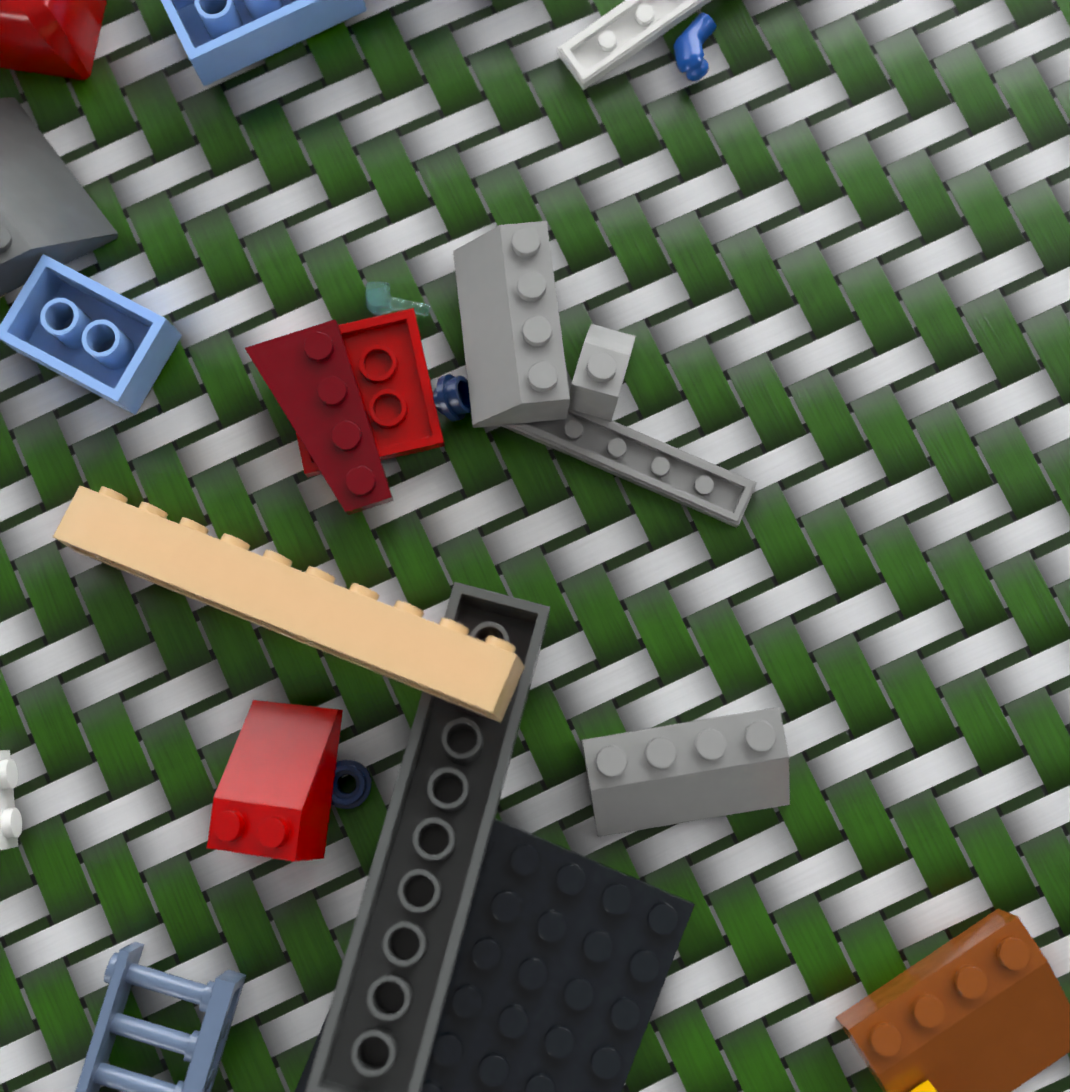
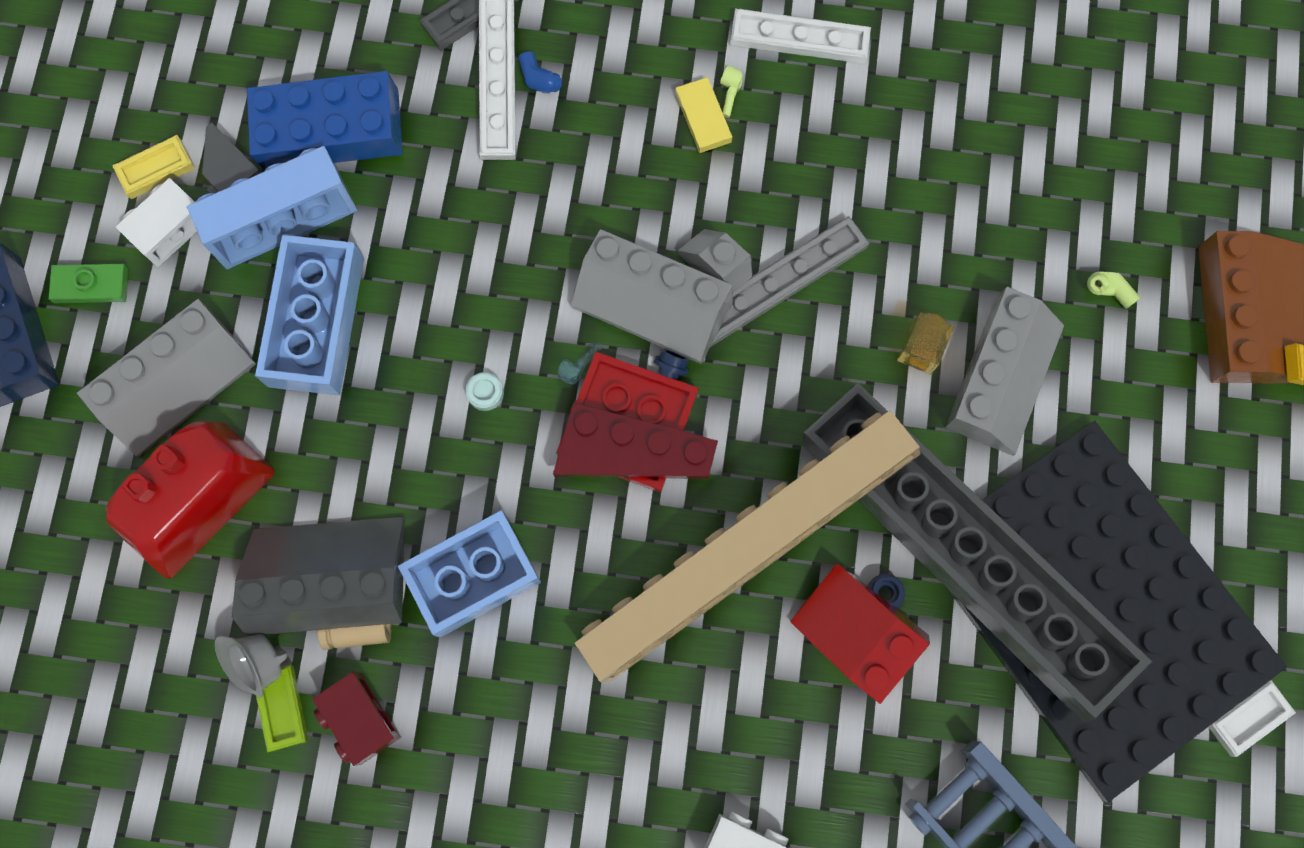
camera: 65 degrees left, 5 degrees down
none -> light aqua tile [466,372,504,411]
none -> light yellow tile [675,77,733,153]
none -> yellowish green hand [720,65,743,118]
none -> white tile [730,8,871,64]
none -> clear yellow brick [897,312,955,375]
none -> yellowish green arm [1087,272,1141,309]

